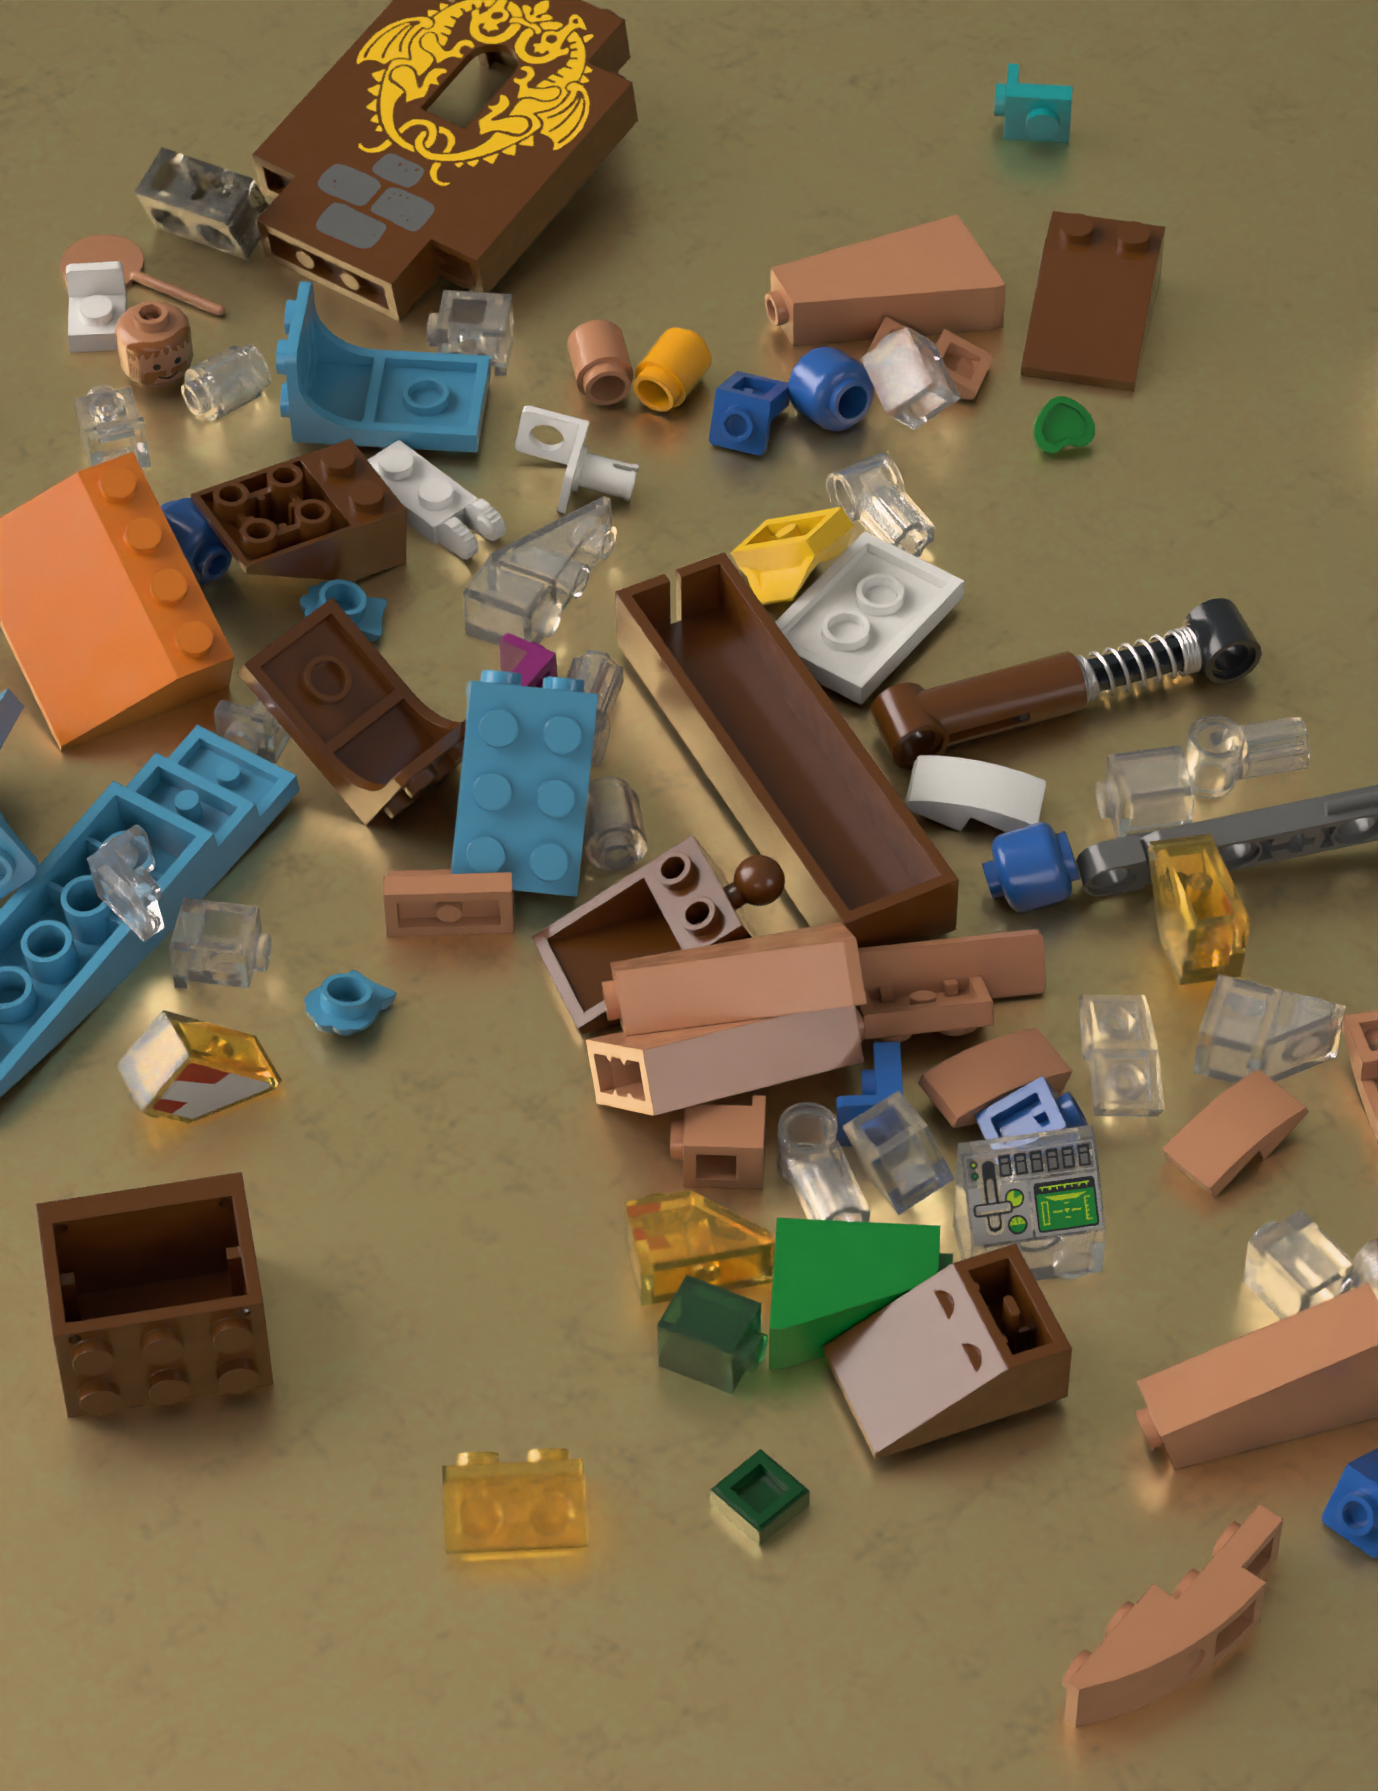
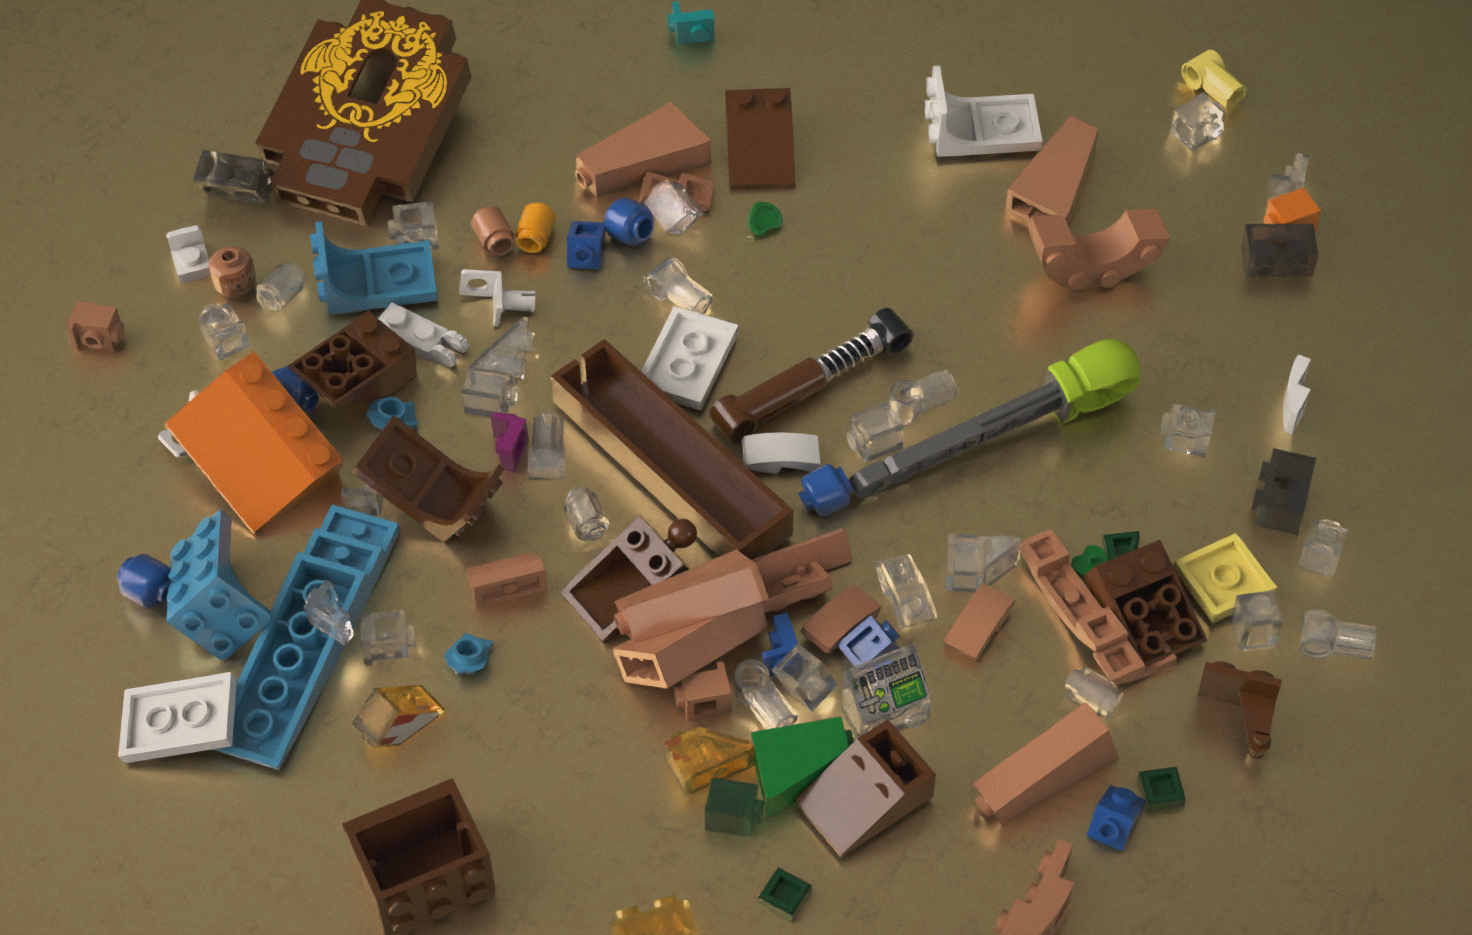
camera: 15 degrees left, 5 degrees up
nougat piece [60,234,226,316] -> none
dark azure bracket [450,670,598,897] -> none
yellow slope [731,507,854,605] -> none
clear yellow slope [1148,834,1251,985] -> none
clear brick [1243,1209,1355,1320] -> none

